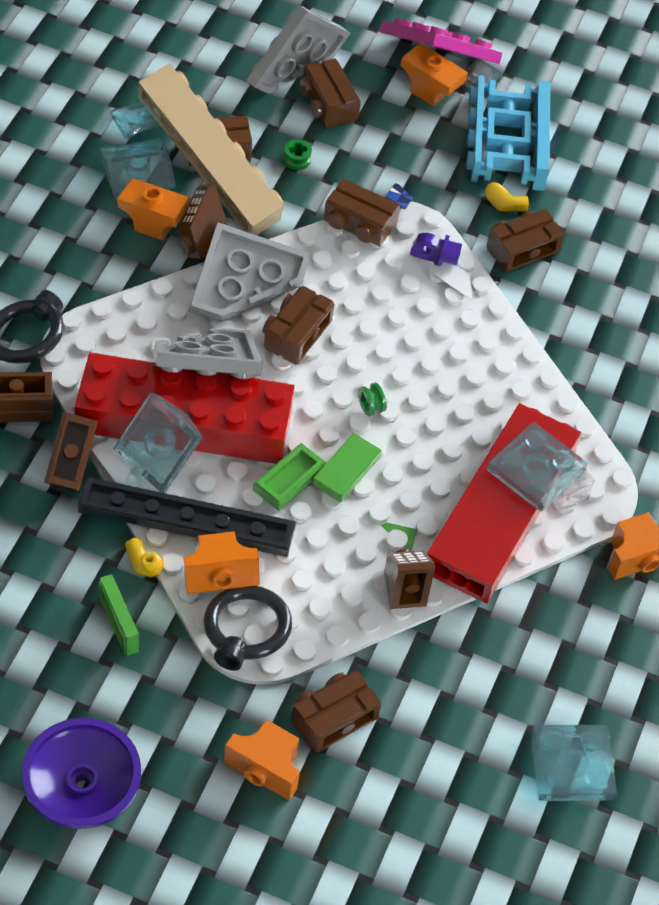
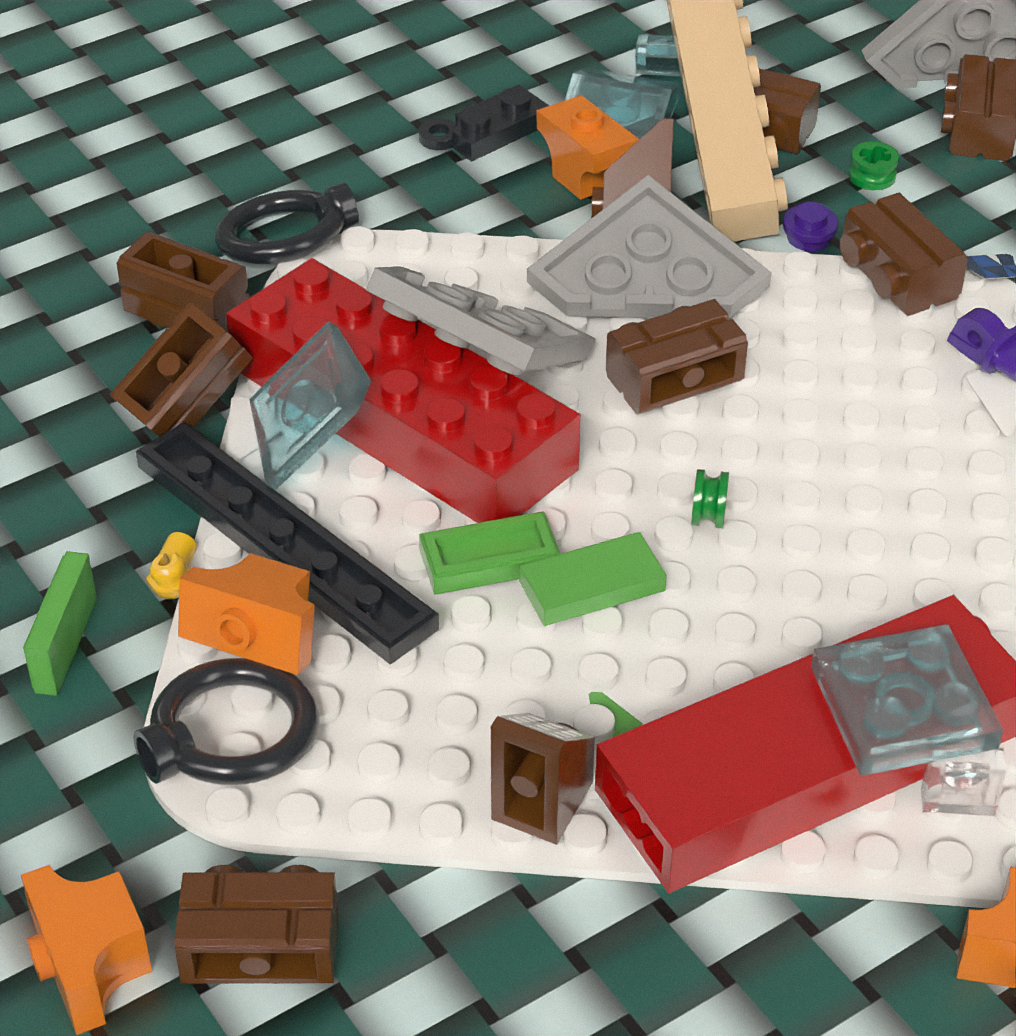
camera: 40 degrees right, 10 degrees down
none -> black hinge [419,85,550,162]
none -> dark purple plate [783,202,838,251]

